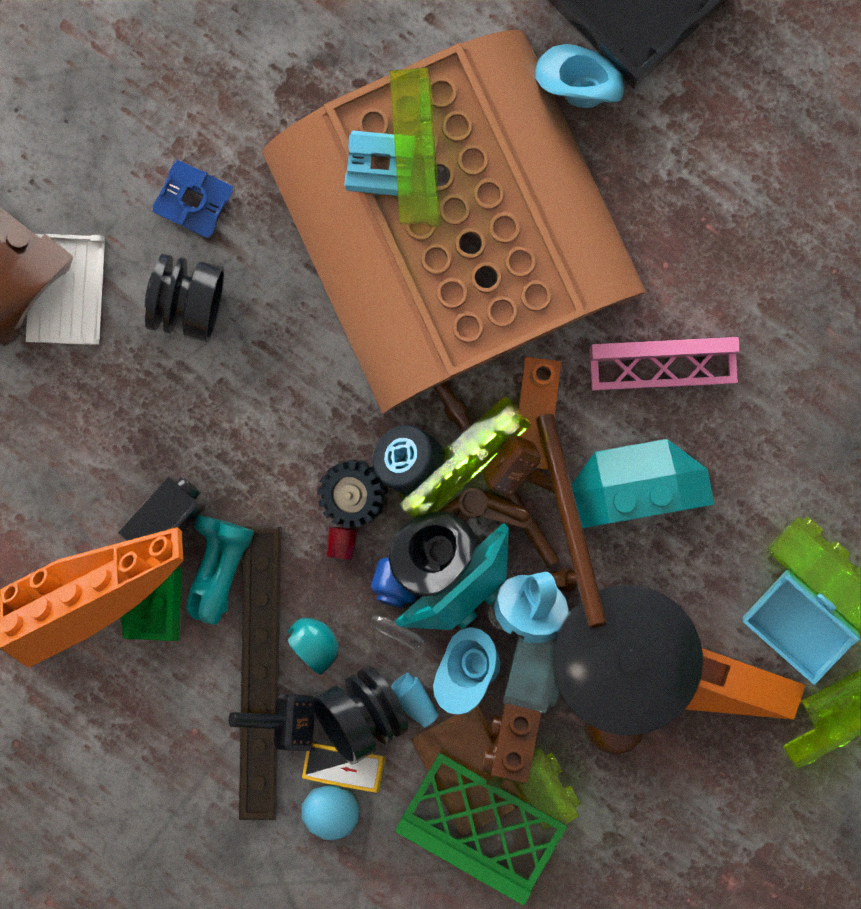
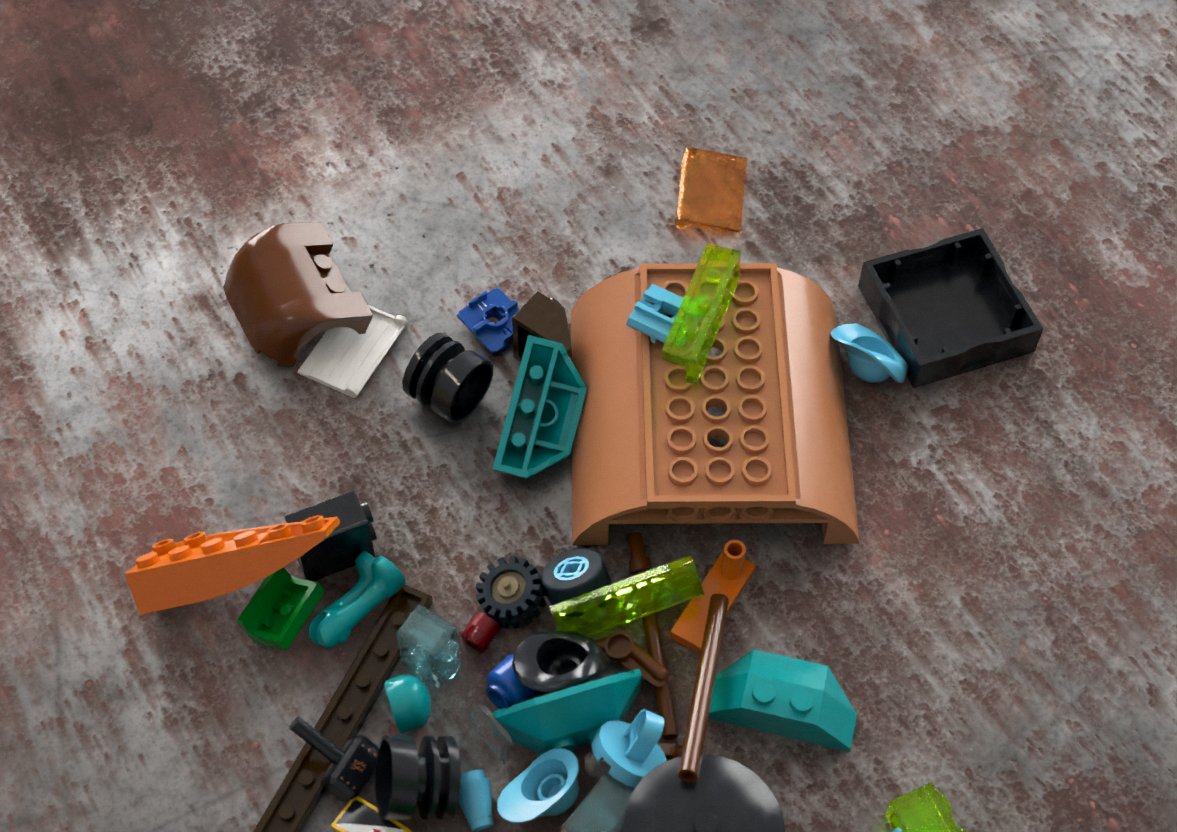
camera: 25 degrees right, 30 degrees down
reddish brown piece [483,435,554,498] -> none
bright pink fence [589,337,740,391] -> none
none -> clear light blue brick [396,604,461,688]
none -> teal wedge [492,335,587,479]
none -> dark brown slope [512,291,572,362]

